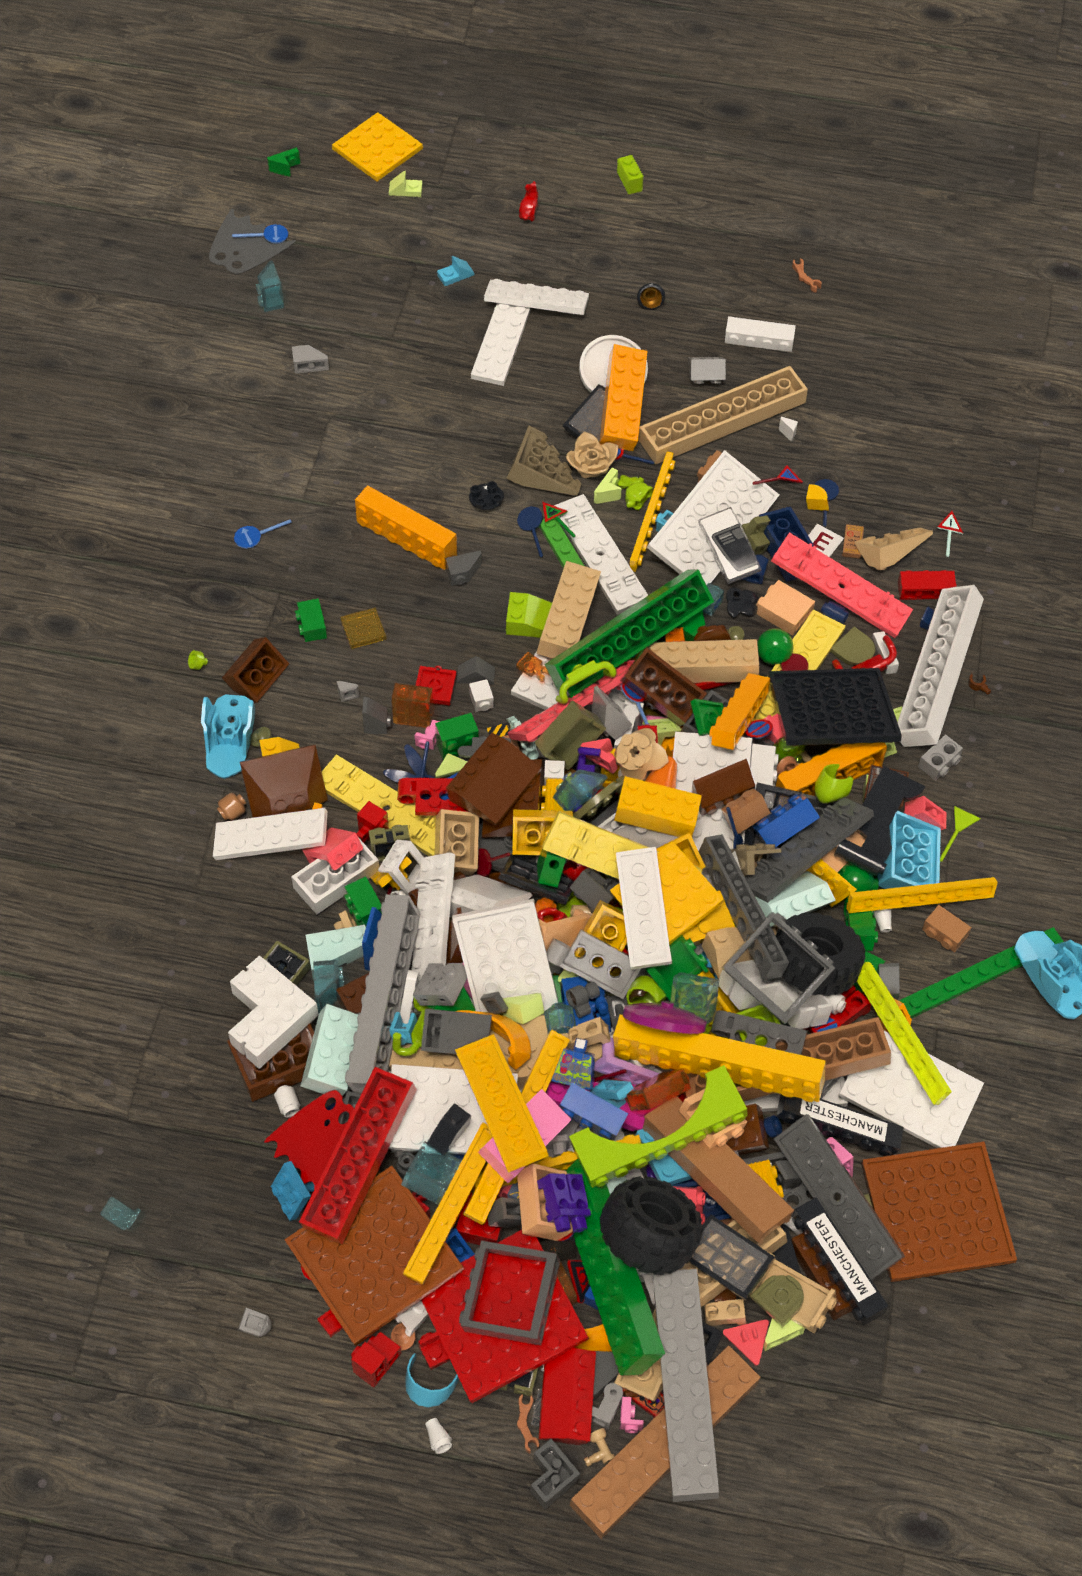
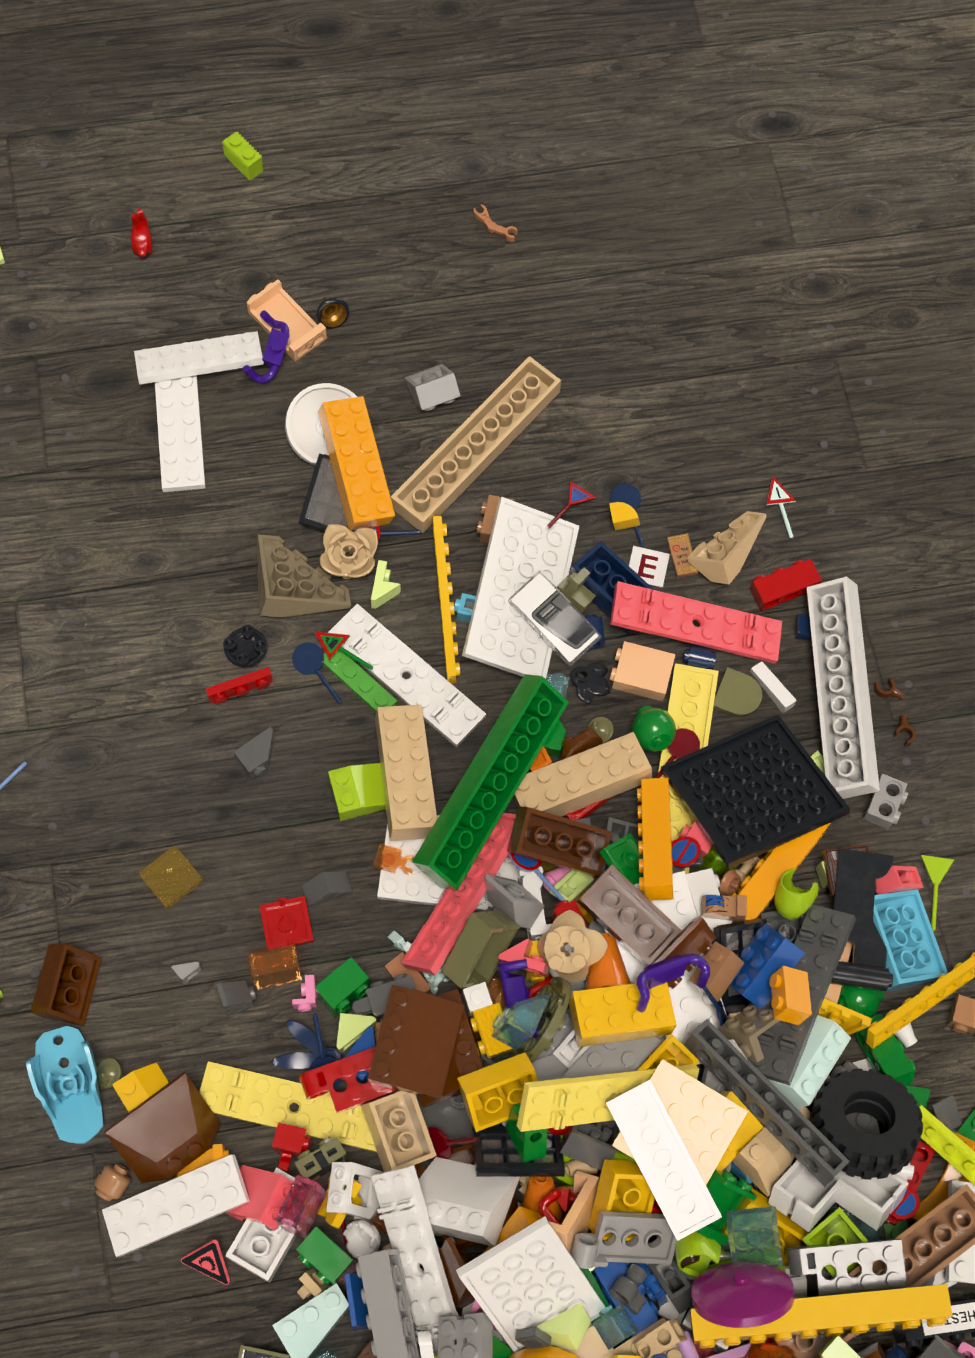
camera: 25 degrees left, 10 degrees up
green brick [295,598,327,642] -> none
light orange brick [355,485,457,570] -> none
medium azure slope [437,256,474,286] -> none
white brick [469,679,493,712] -> none
sticker [487,723,509,737] -> none
lime piece [555,660,617,704] -> none
lime animal [618,475,653,510] -> none
dark grey window [721,912,835,1024] -> none
white brick [725,317,796,352] -> none
white slope [779,417,798,441] -> none
red piece [832,635,897,671] -> none
none -> piece [181,1240,230,1285]
none -> red plate [206,667,273,704]
none -> dark purple piece [242,310,289,384]
none -> light nougat panel [247,280,327,362]
none -> clear pink brick [275,1175,327,1238]
none -> brick [577,865,682,967]
none -> dark purple piece [636,954,710,1012]
none -> medium nougat leg [702,895,747,922]
none -> light orange brick [770,966,812,1025]
none -> reddish brown piece [894,715,916,747]

